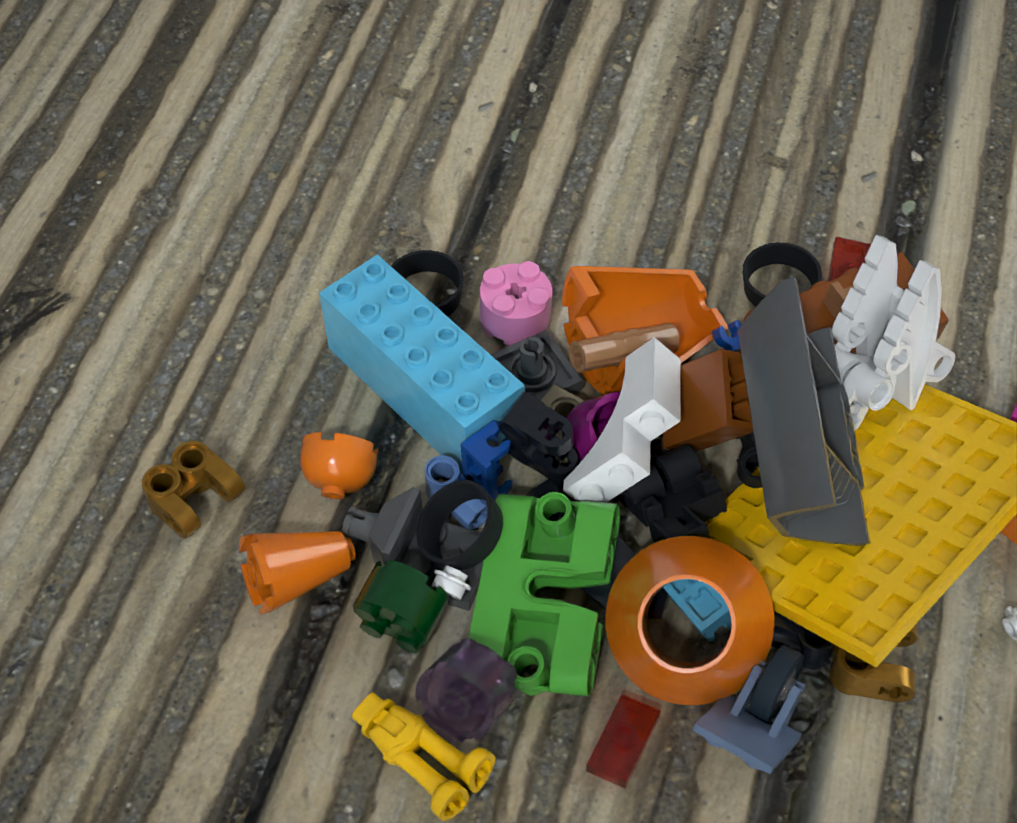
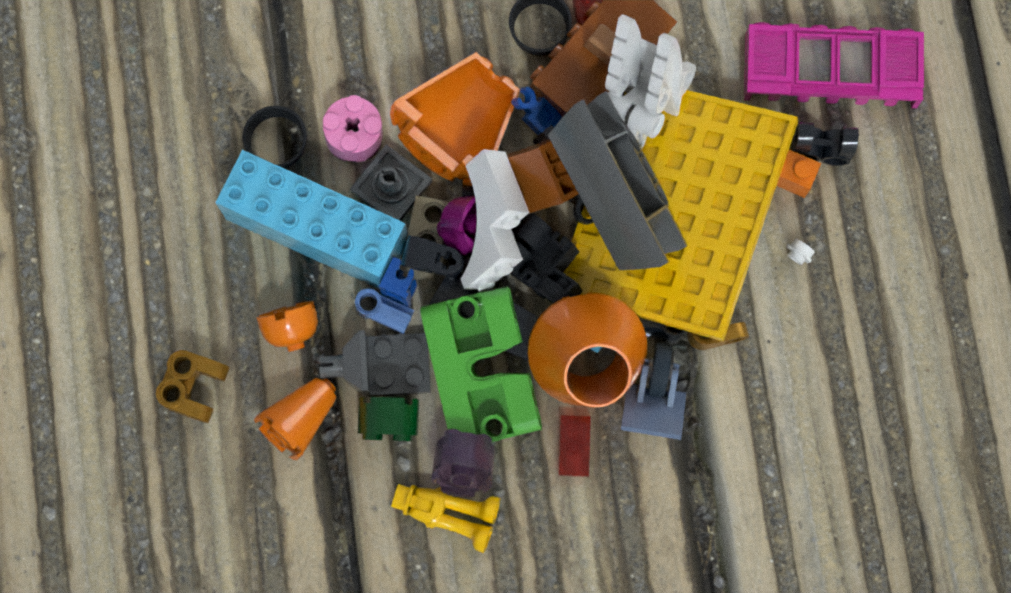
camera: 25 degrees left, 25 degrees up
black tyre [416,480,503,570] -> none
white plate [431,565,471,600] -> none
medium nougat axle [569,323,680,373] -> none

